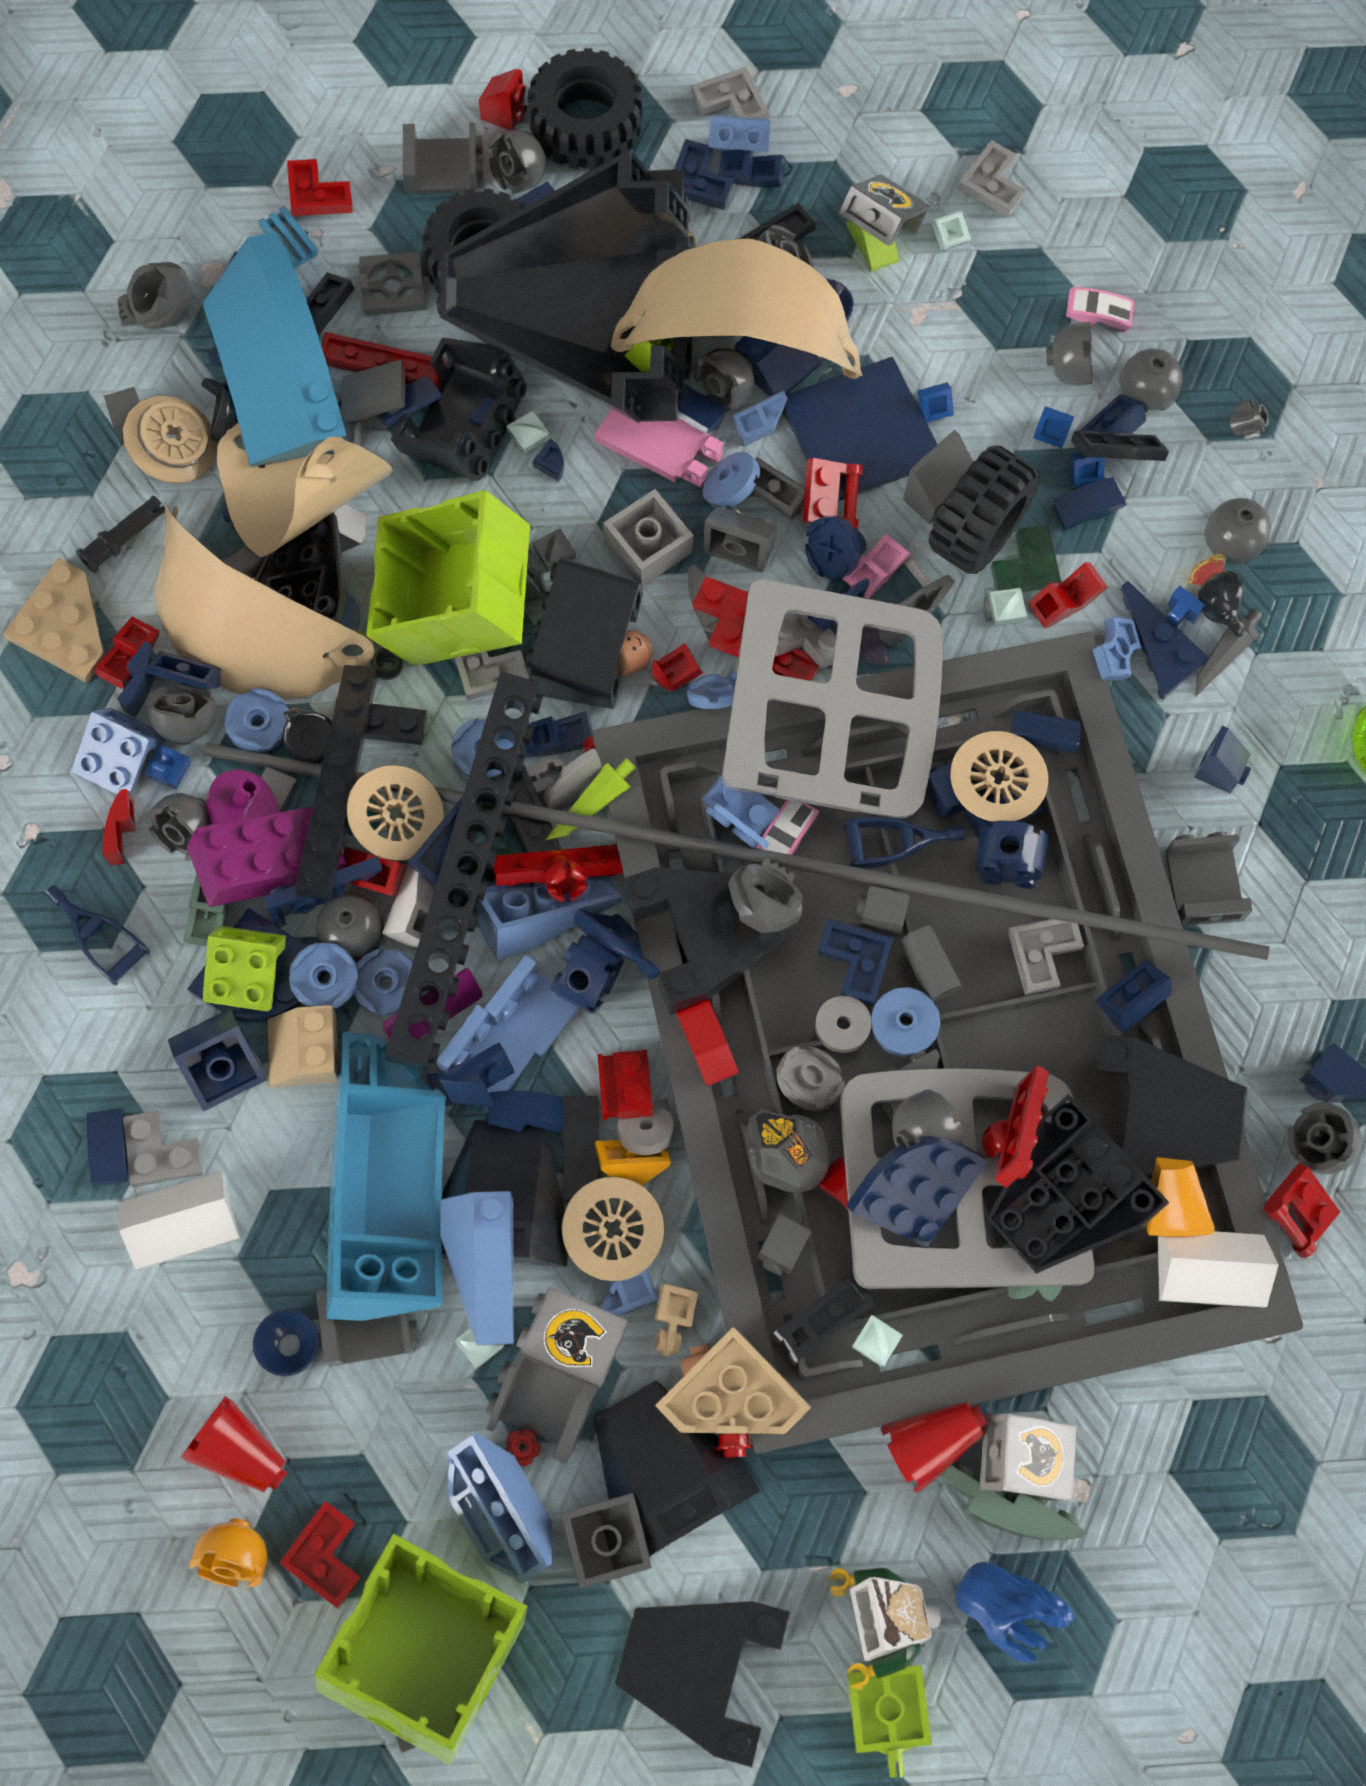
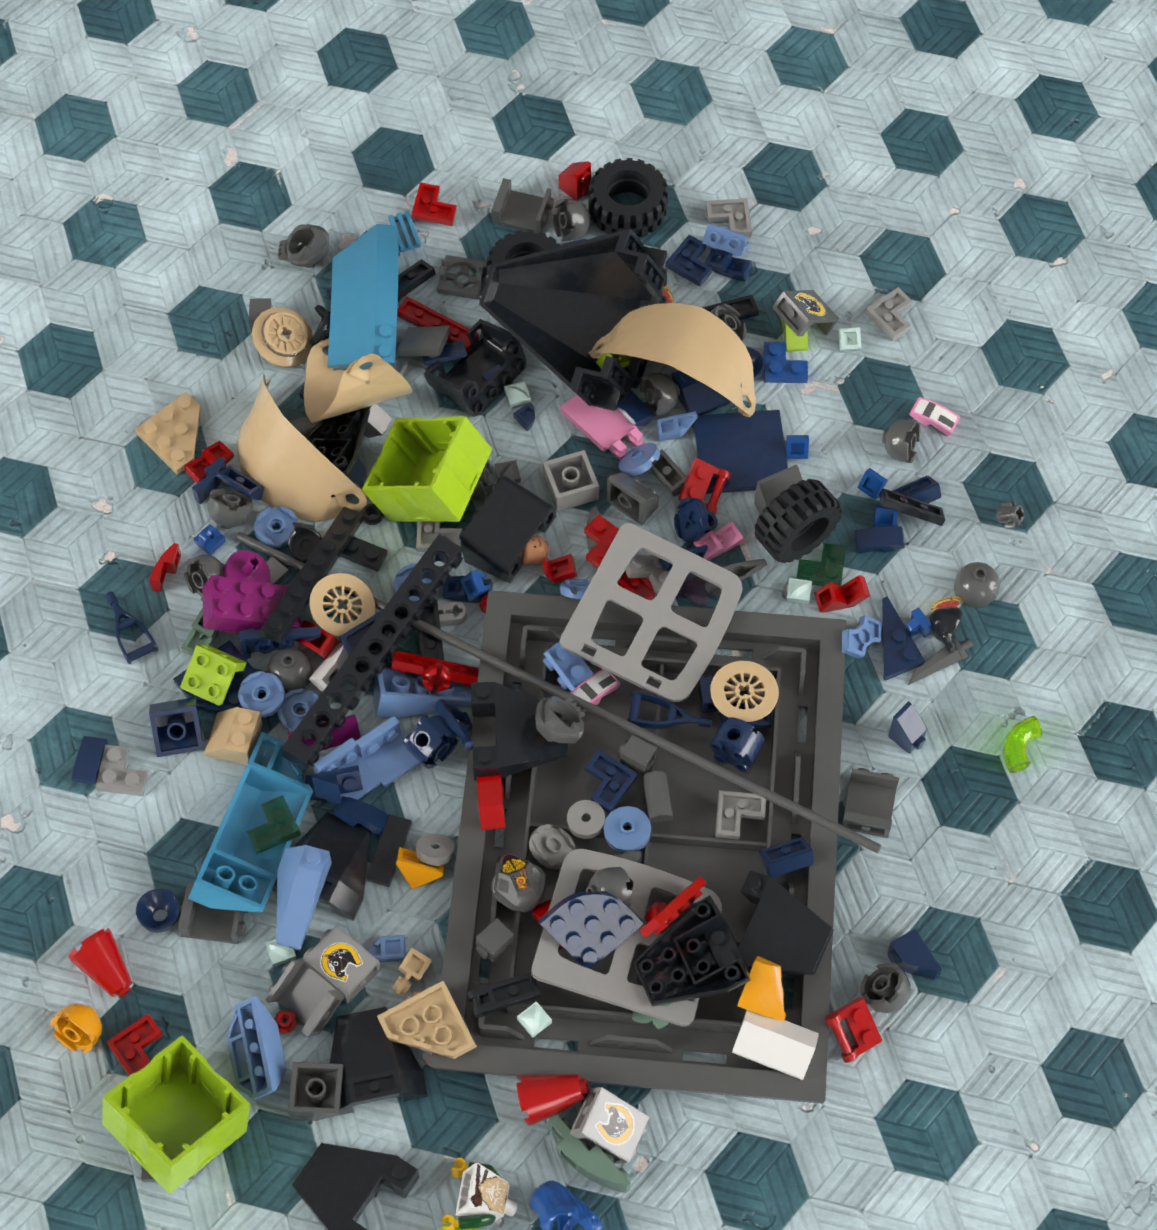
camera: 20 degrees right, 10 degrees down
bracket [72,707,166,796] -> none
black pin [76,495,165,574] -> none
white slope [119,1171,240,1271] -> none
light grey tile [542,749,602,810] -> none
lime bar [544,758,636,841] -> none
tan piece [562,1177,664,1281] -> none
red plate [597,1050,653,1120] -> none
red plate [716,1433,753,1458] -> none
dark blue slope [1011,710,1081,754] -> none
dark grey cylinder [1119,348,1183,413] -> none
none -> clear green plate [247,795,301,854]
none -> blue tile [460,570,491,601]
none -> blue plate [763,342,808,383]

